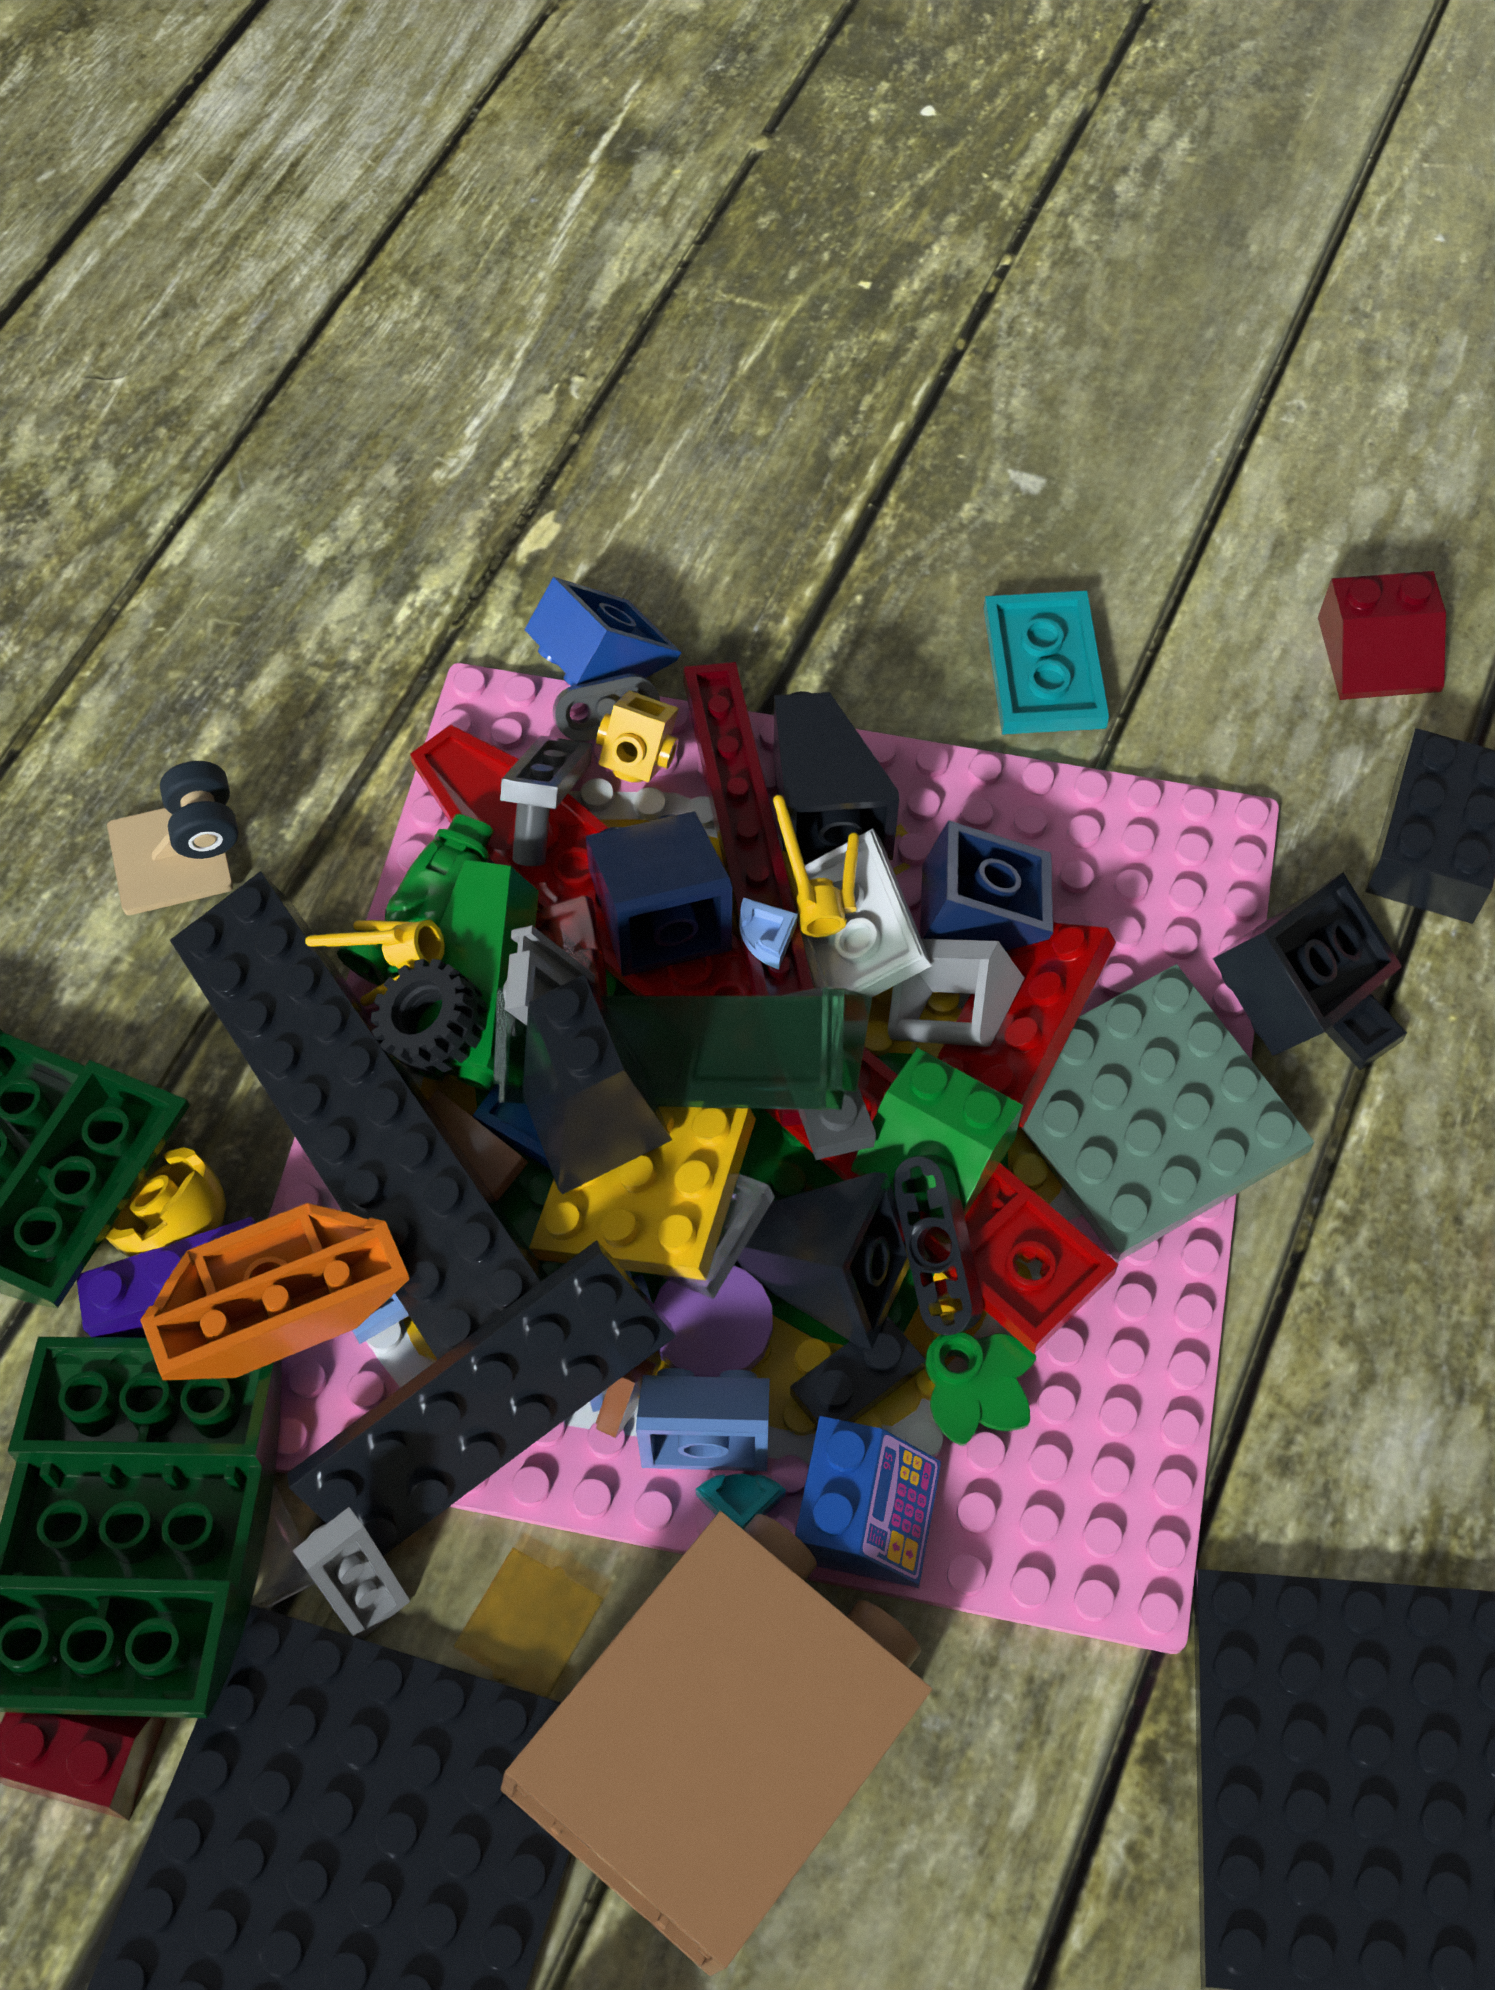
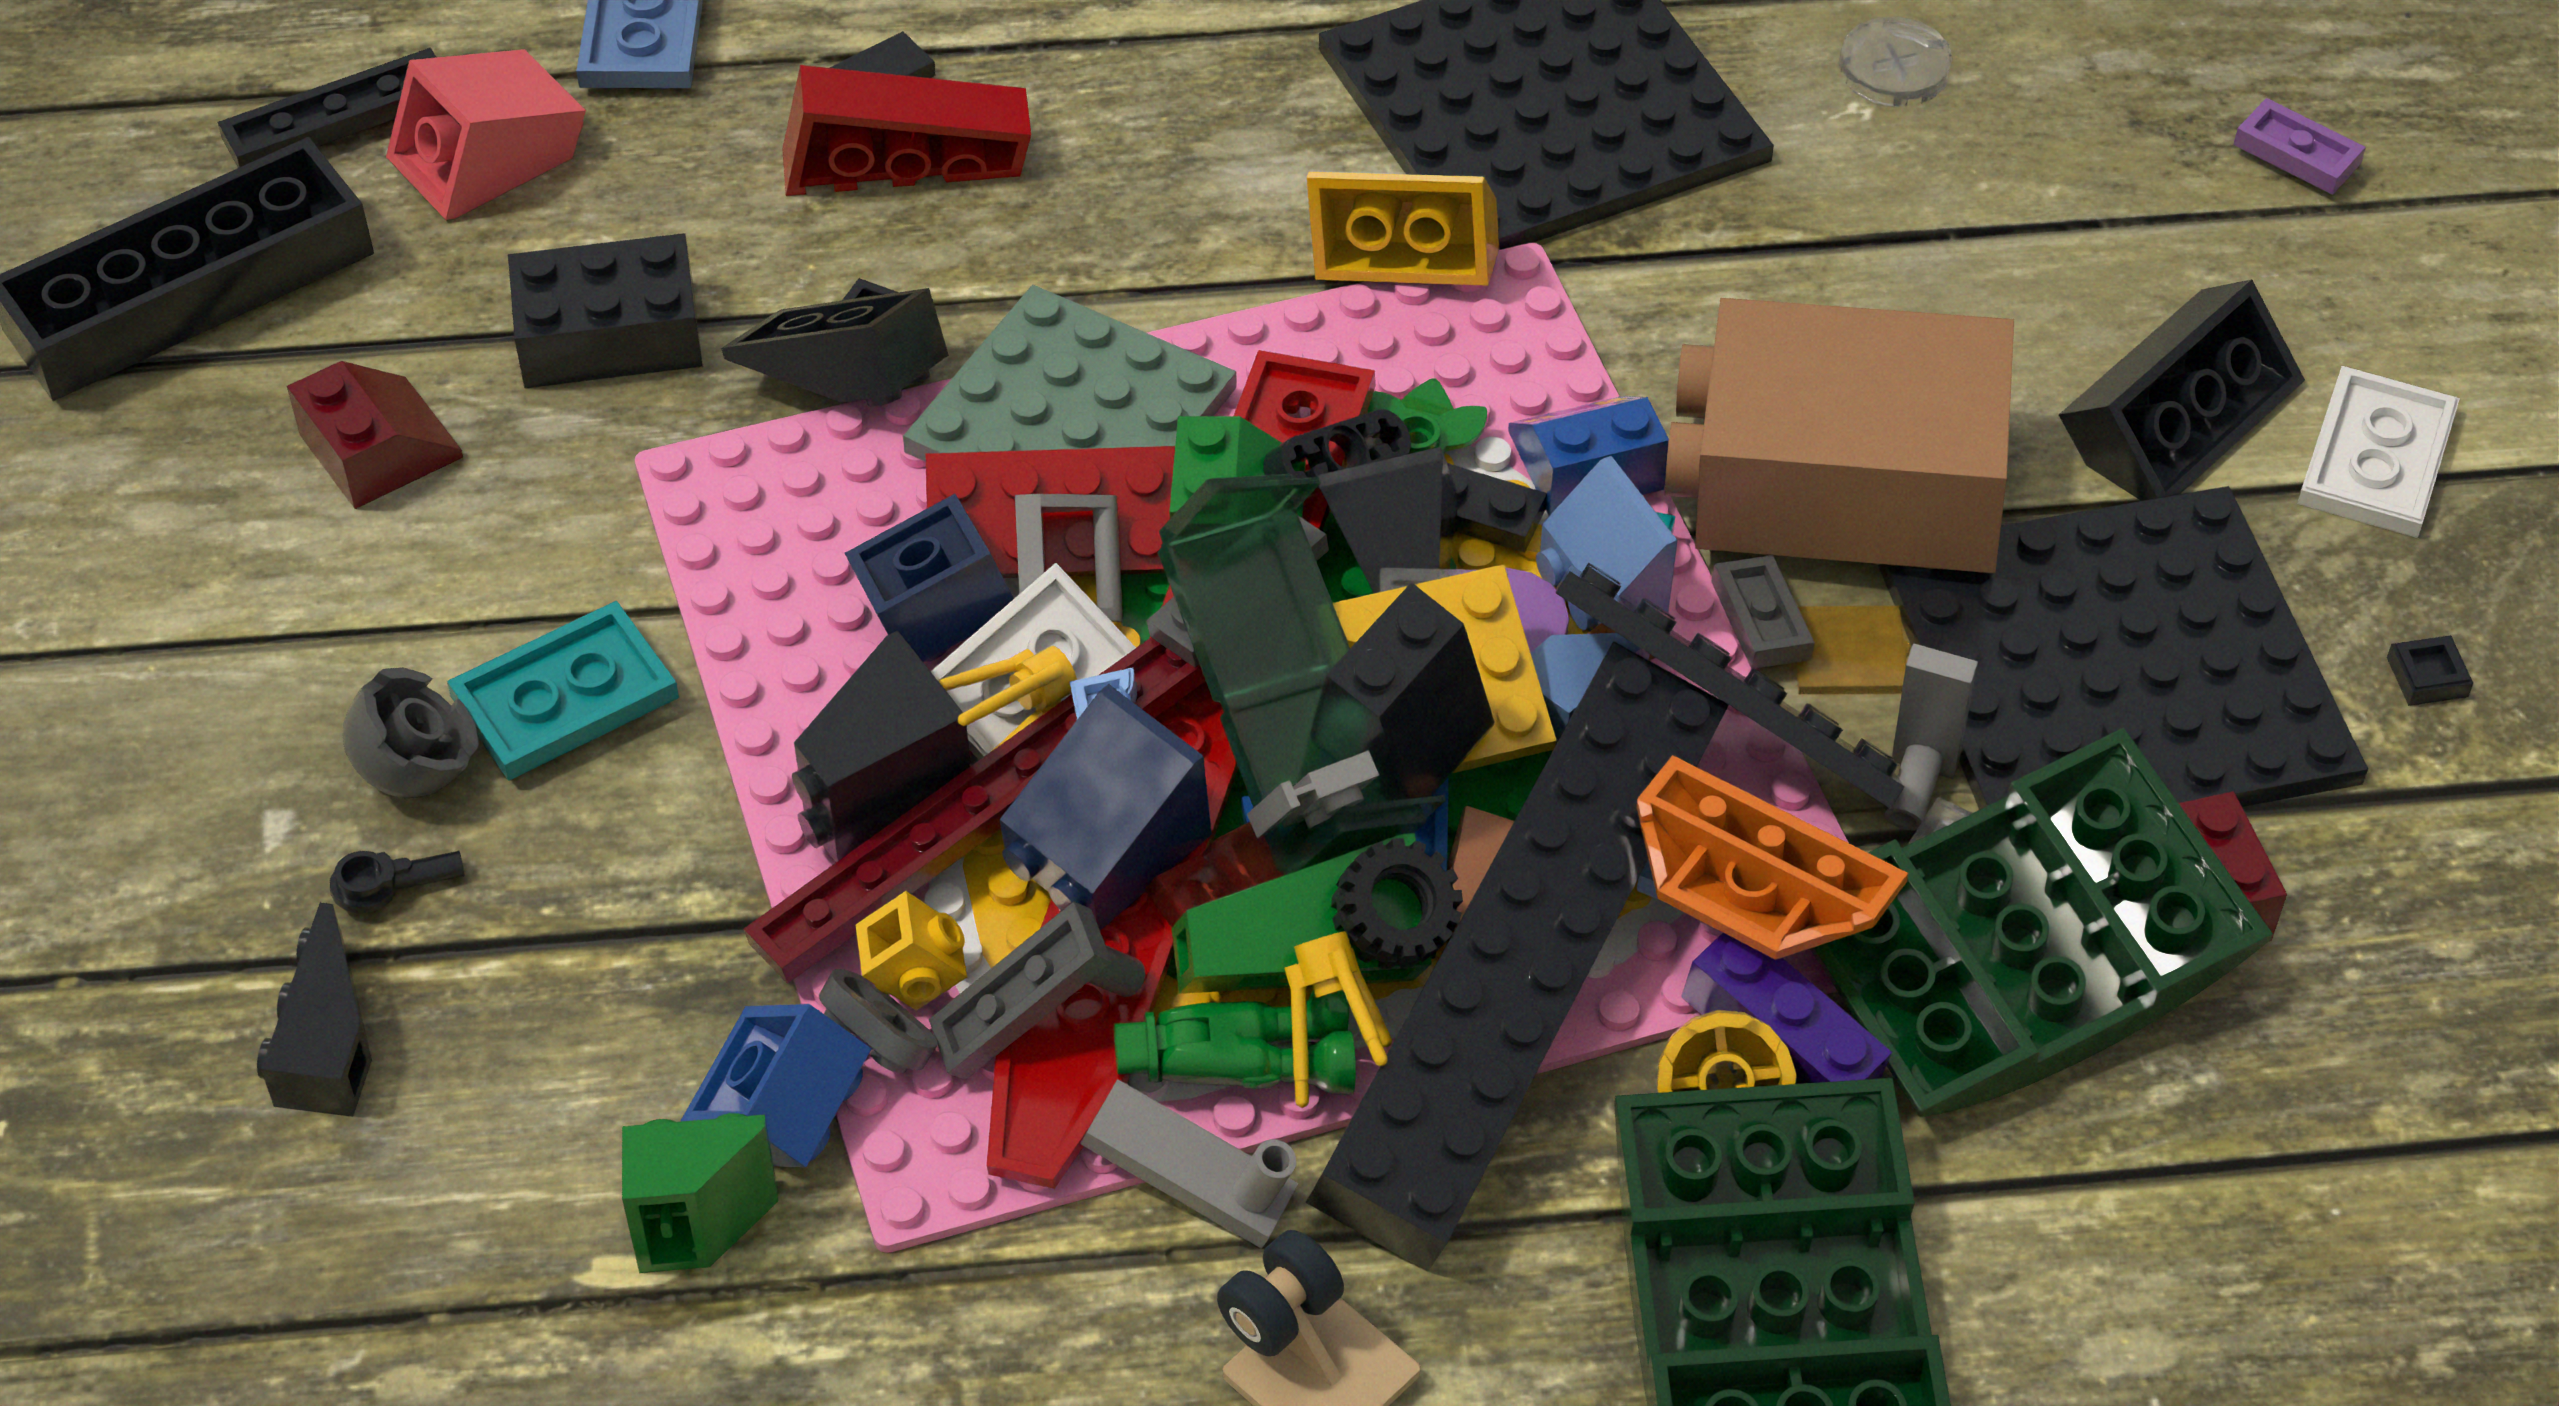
camera: 120 degrees left, 10 degrees down
none -> black slope [257,902,372,1117]
none -> black plate [330,851,465,913]
none -> dark grey cylinder [342,667,479,799]
none -> green slope [622,1113,778,1273]
none -> light grey piece [1080,1079,1298,1249]
none -> yellow slope [1307,172,1499,286]
none -> dark grey plate [1711,555,1815,669]

